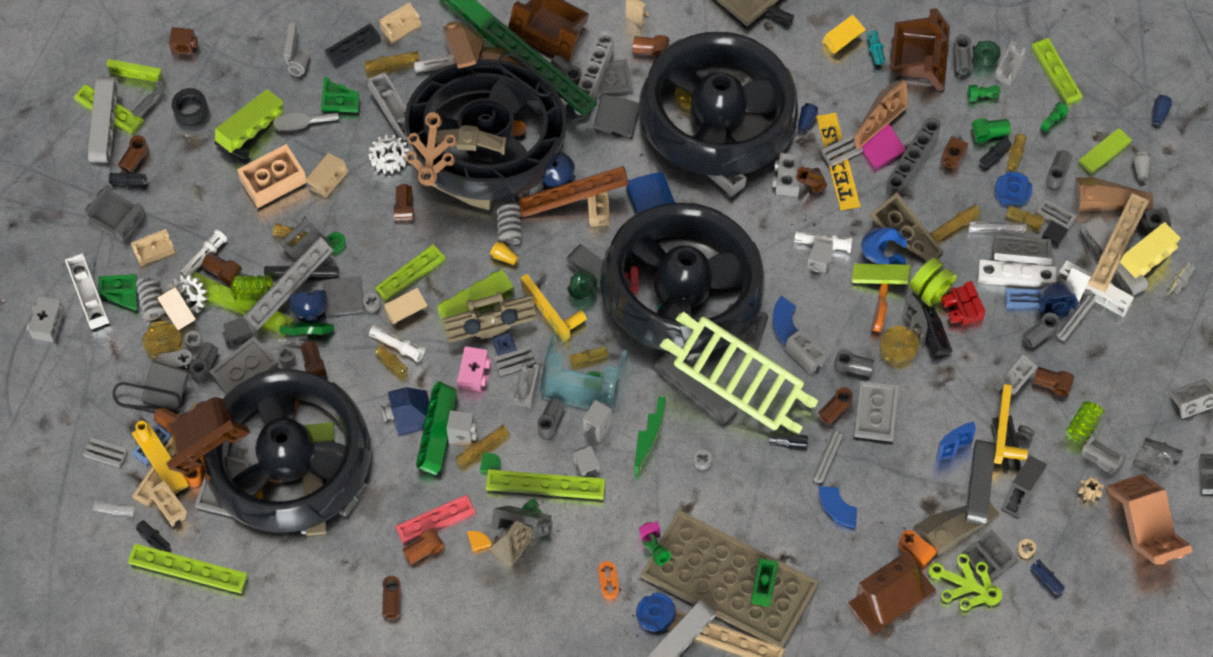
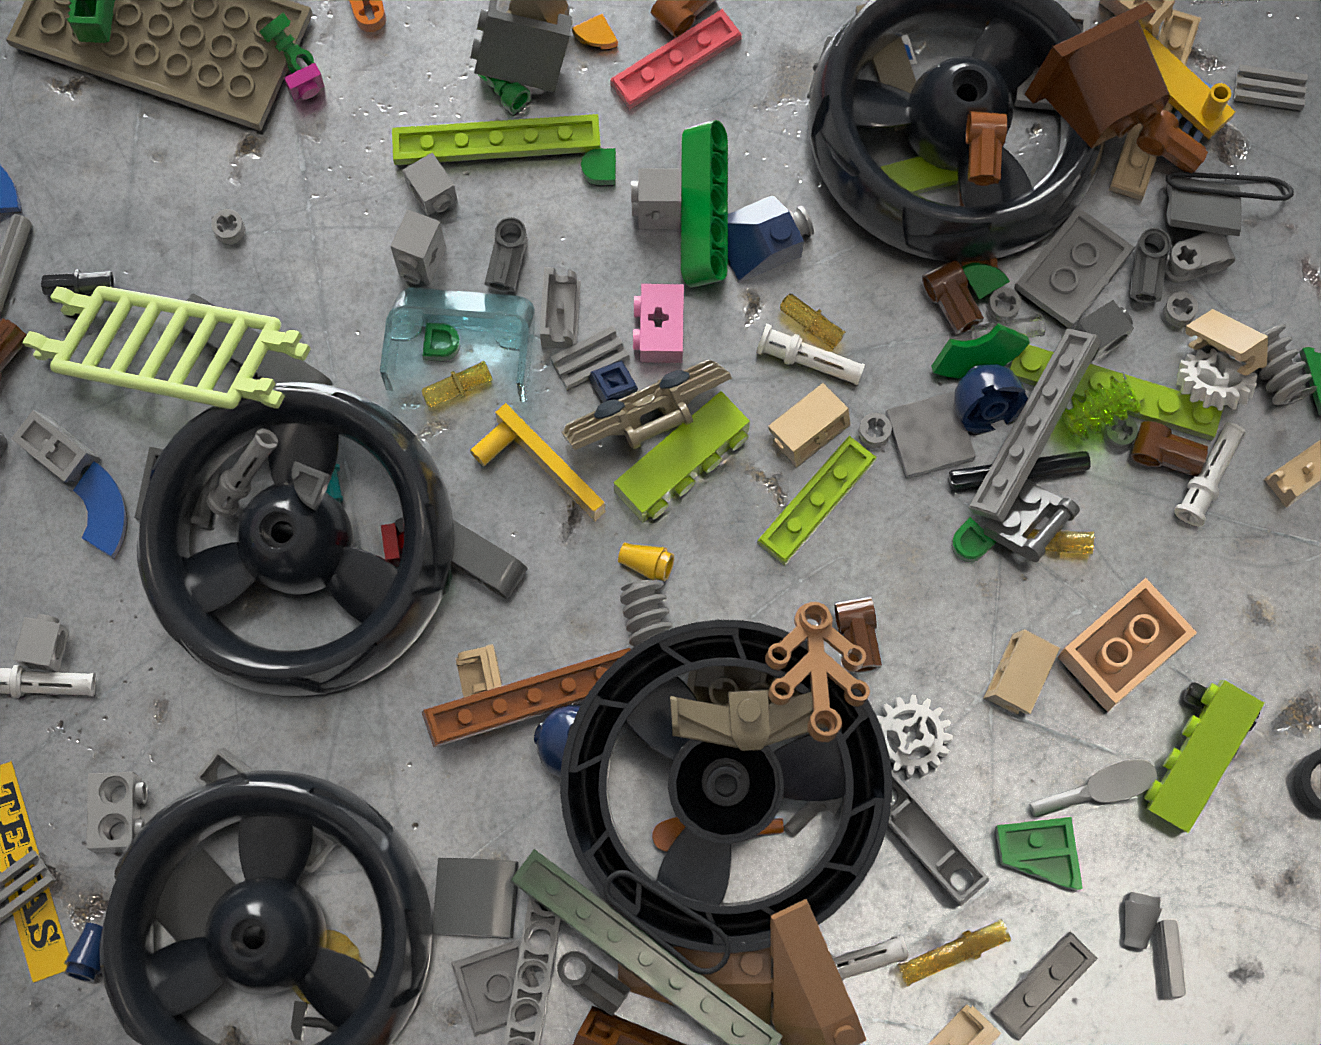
camera: 170 degrees right, 10 degrees up
clear yellow plate [142,321,182,359] -> none
clear yellow pin [455,425,510,467] -> none
clear green hair [567,271,597,300] -> none
blue slope [626,172,675,213] -> none
green slope [634,396,666,474] -> none
reddish brown piece [796,166,828,193] -> none
none -> light grey pin [206,429,278,517]
none -> dark grey tile [292,461,331,511]
none -> green tile [962,262,1010,299]
none -> dark orange piece [966,111,1007,186]

